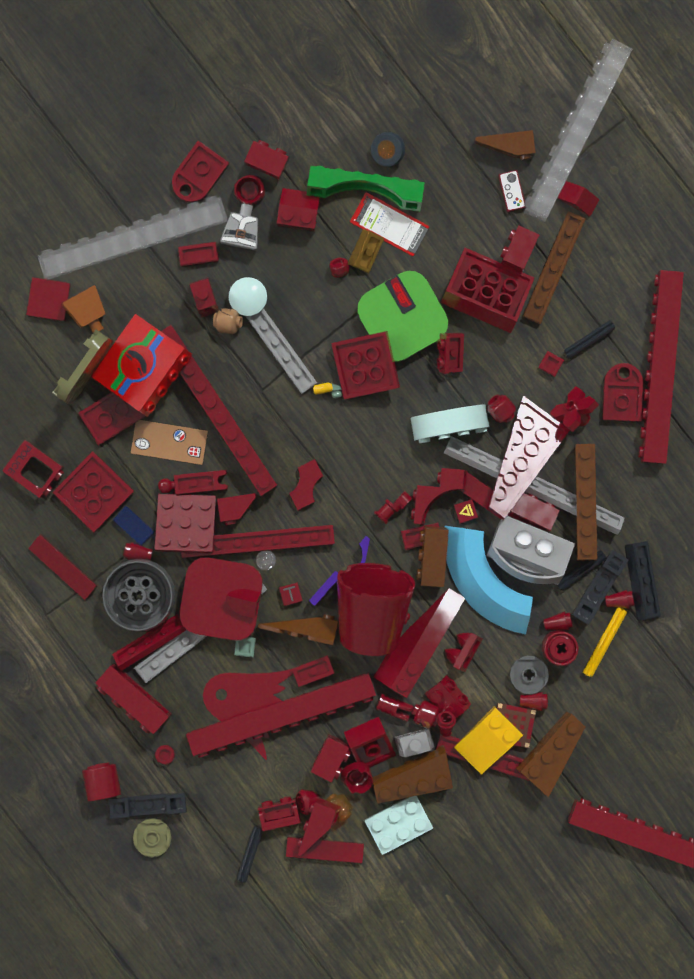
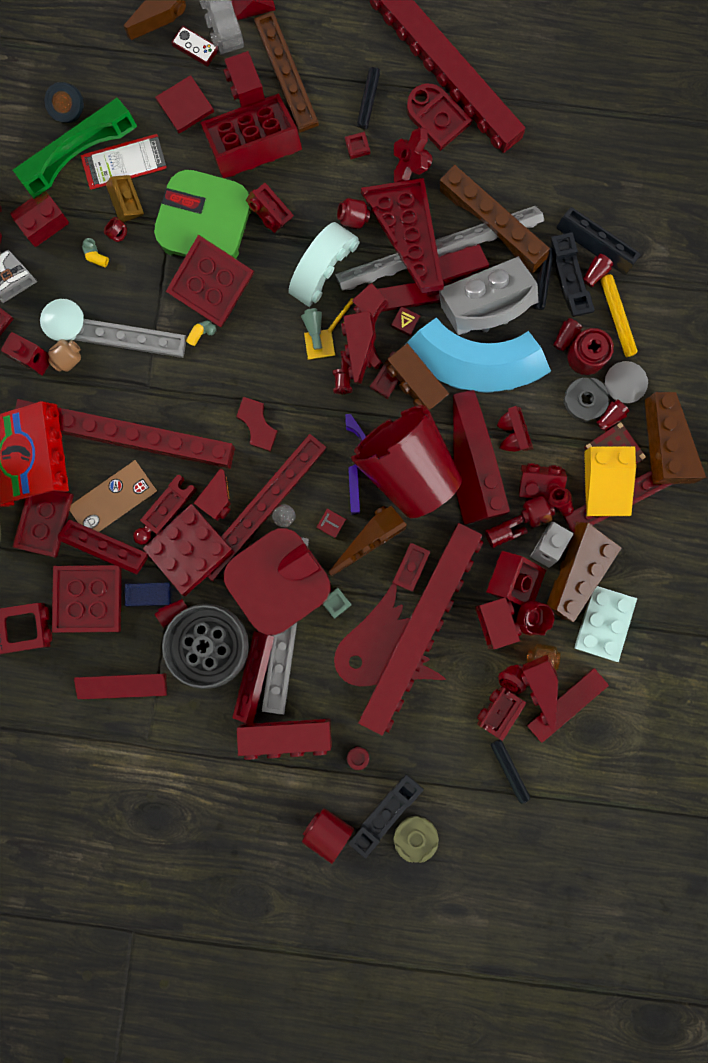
camera: 40 degrees left, 5 degrees down
none -> dark red plate [58,519,148,574]
none -> arm [82,238,109,267]
none -> dark red tile [155,75,214,134]
none -> sand green cone [301,308,322,350]
none -> yellow piece [304,298,354,360]
none -> dark red slope [341,311,376,384]
none -> light grey dish [605,361,648,403]

